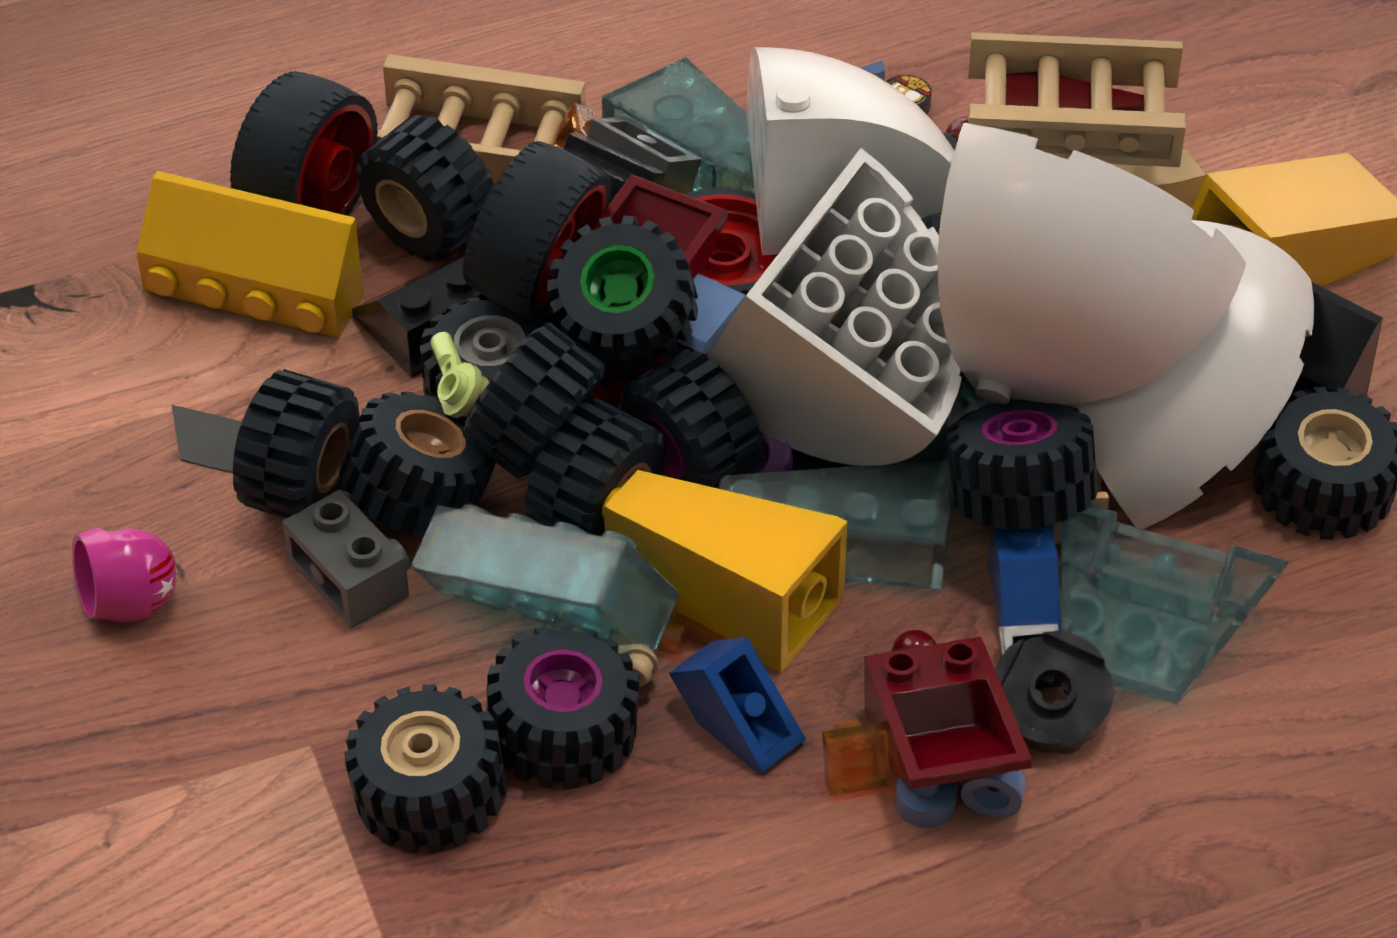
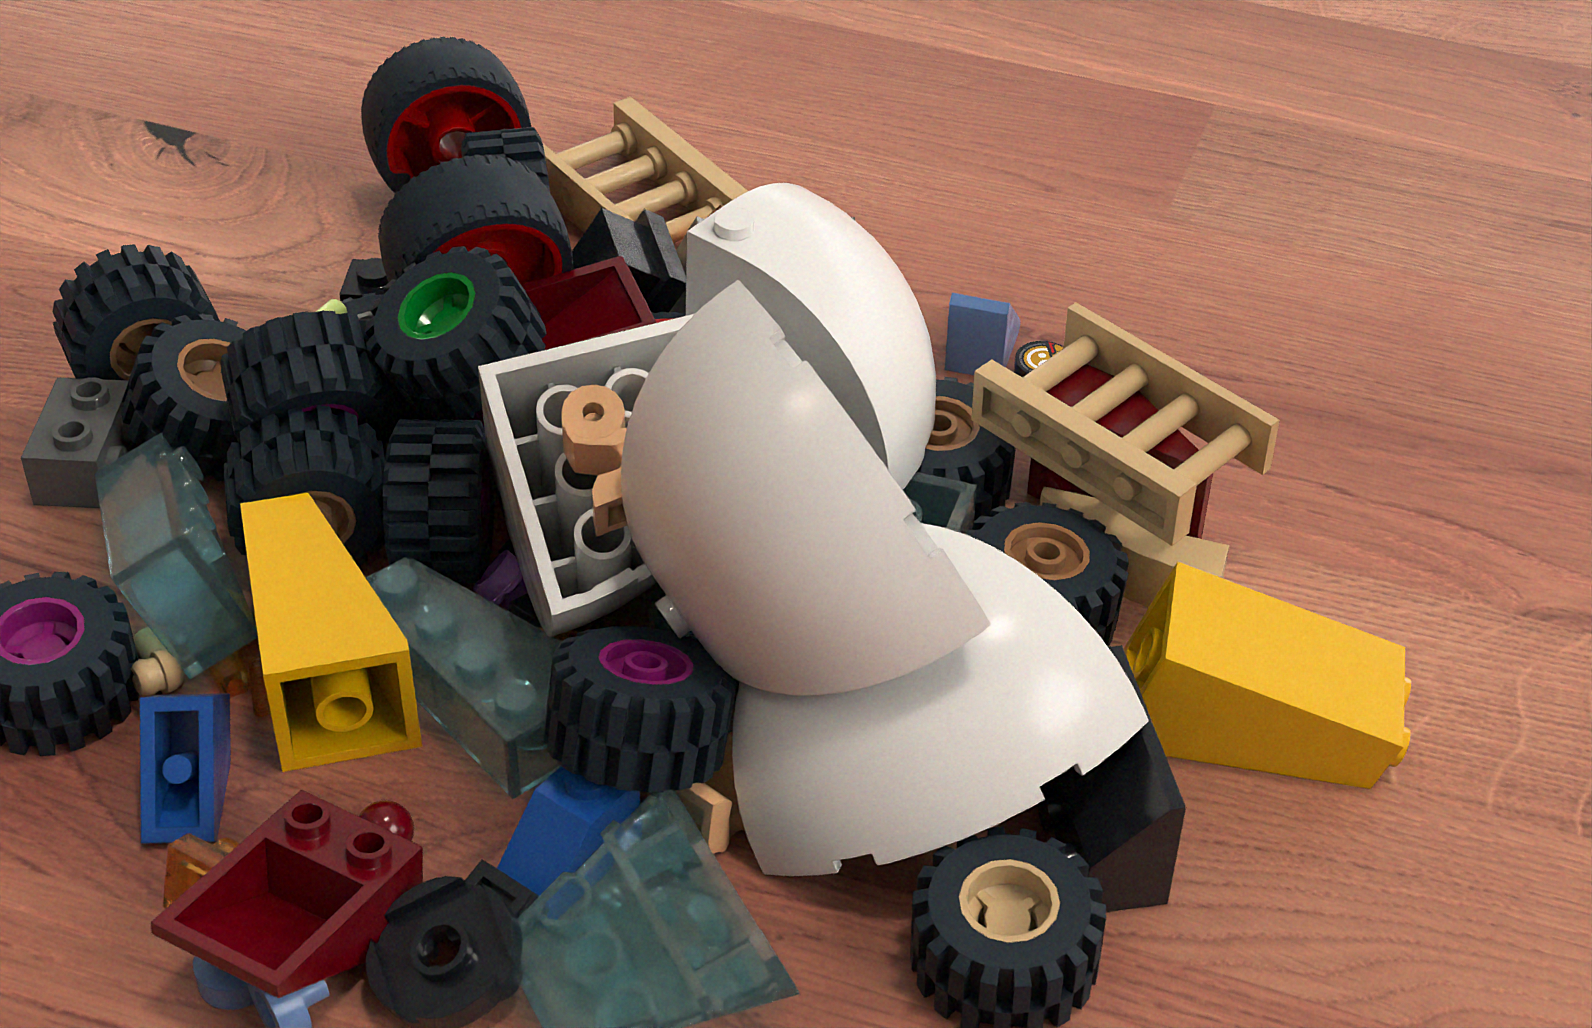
camera: 40 degrees right, 5 degrees down
yellow slope [136,171,364,339] -> none
none -> light nougat leg [561,384,628,537]

